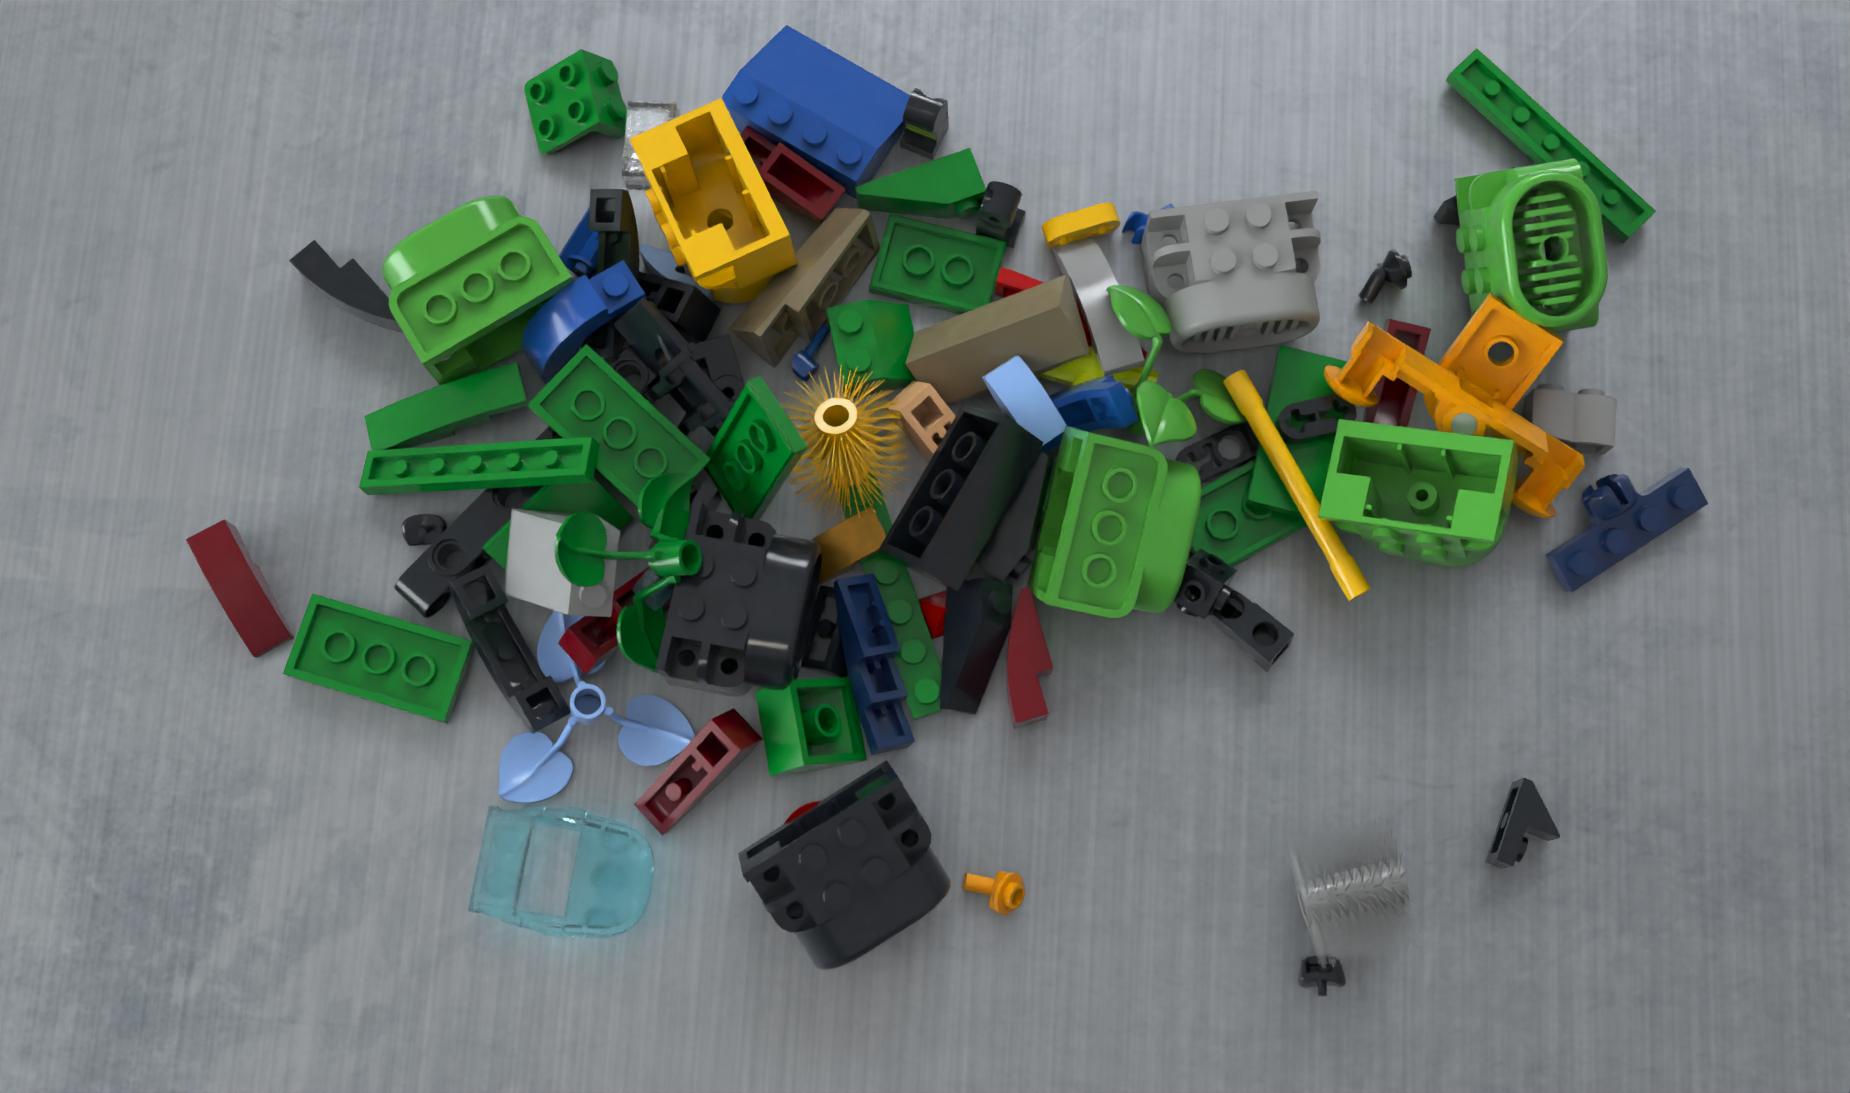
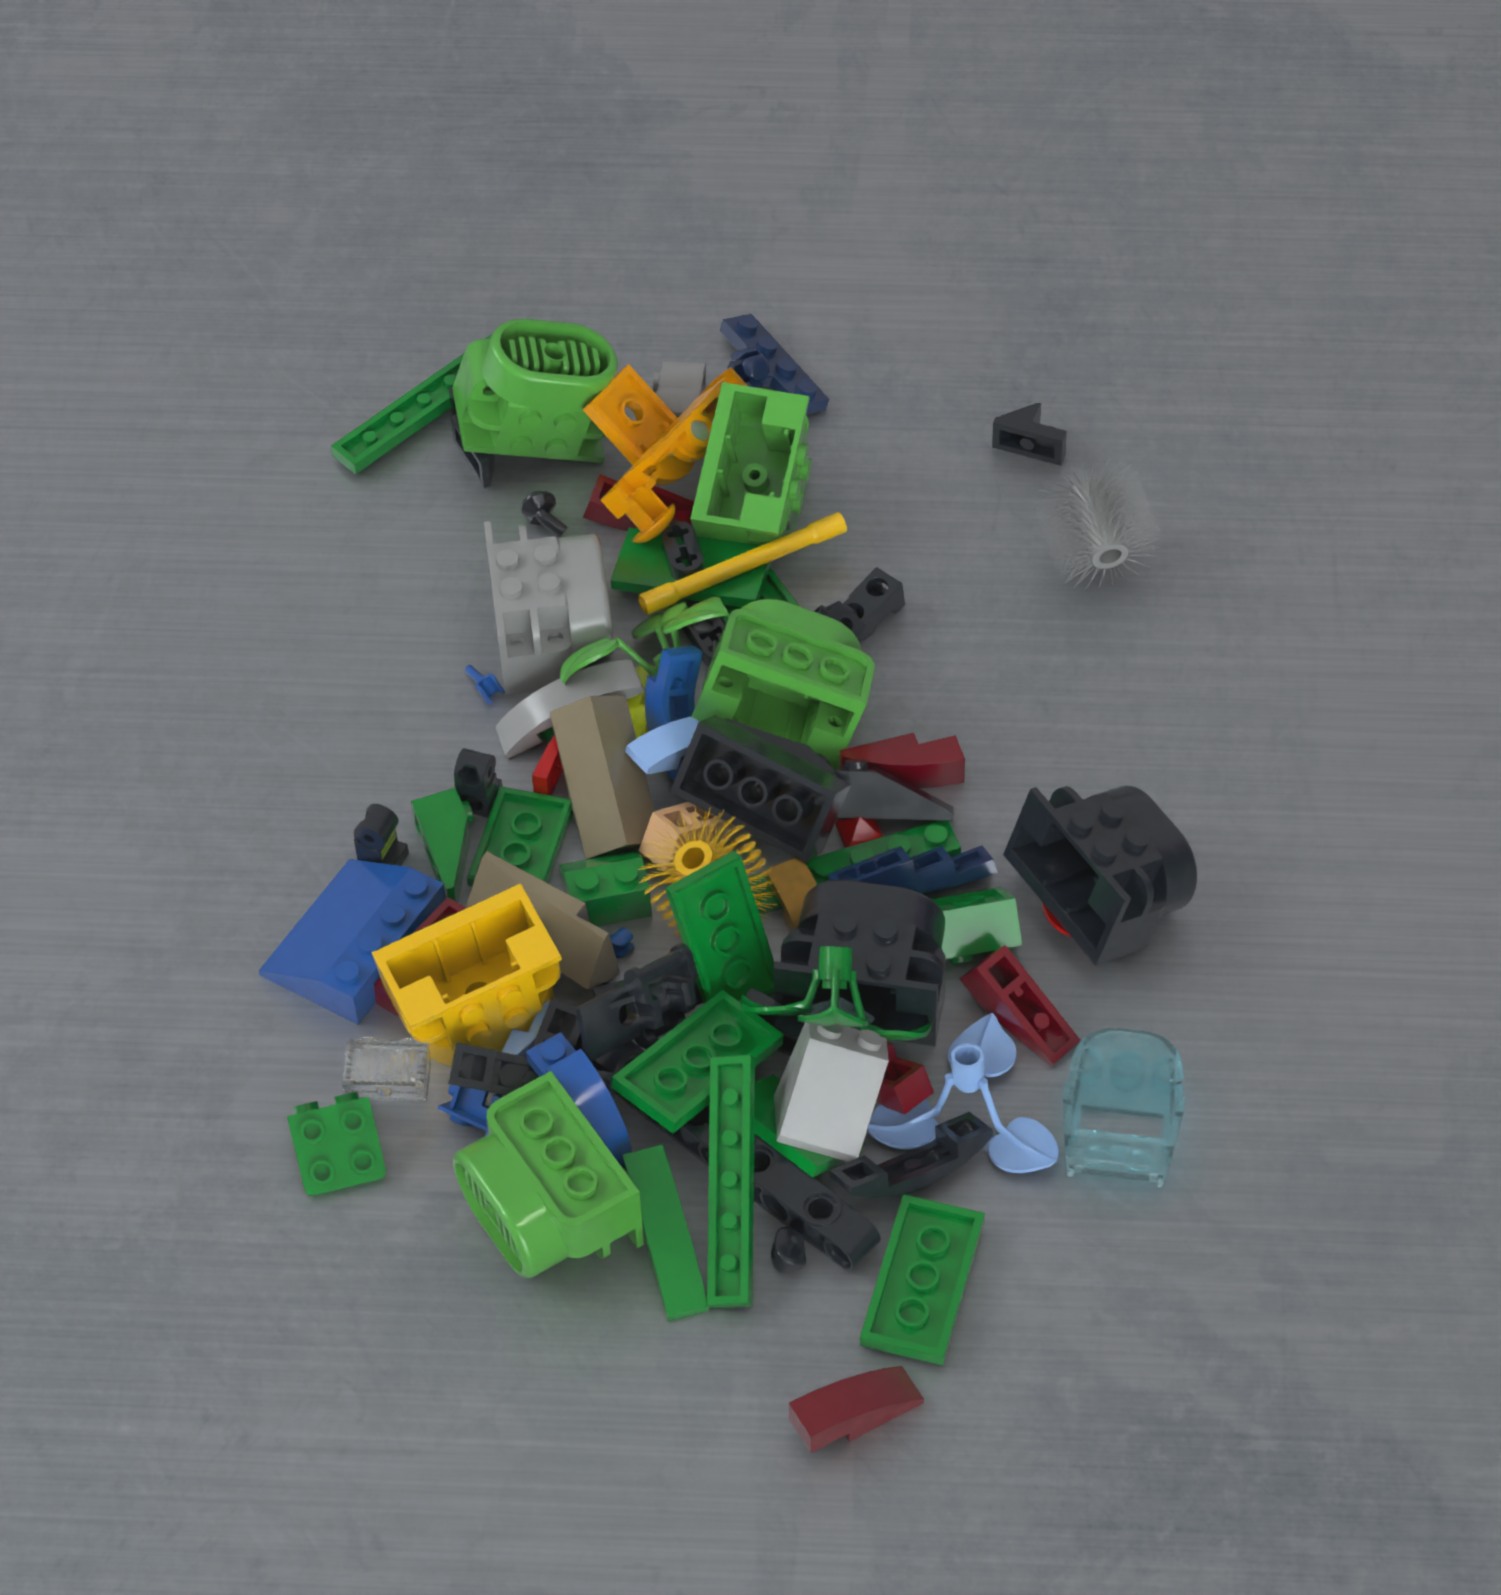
camera: 90 degrees left, 25 degrees down
black slope [289,240,403,333] -> none
light orange plate [962,871,1025,915] -> none
yellow beam [1041,202,1121,249] -> none
black piece [1298,955,1346,997] -> none

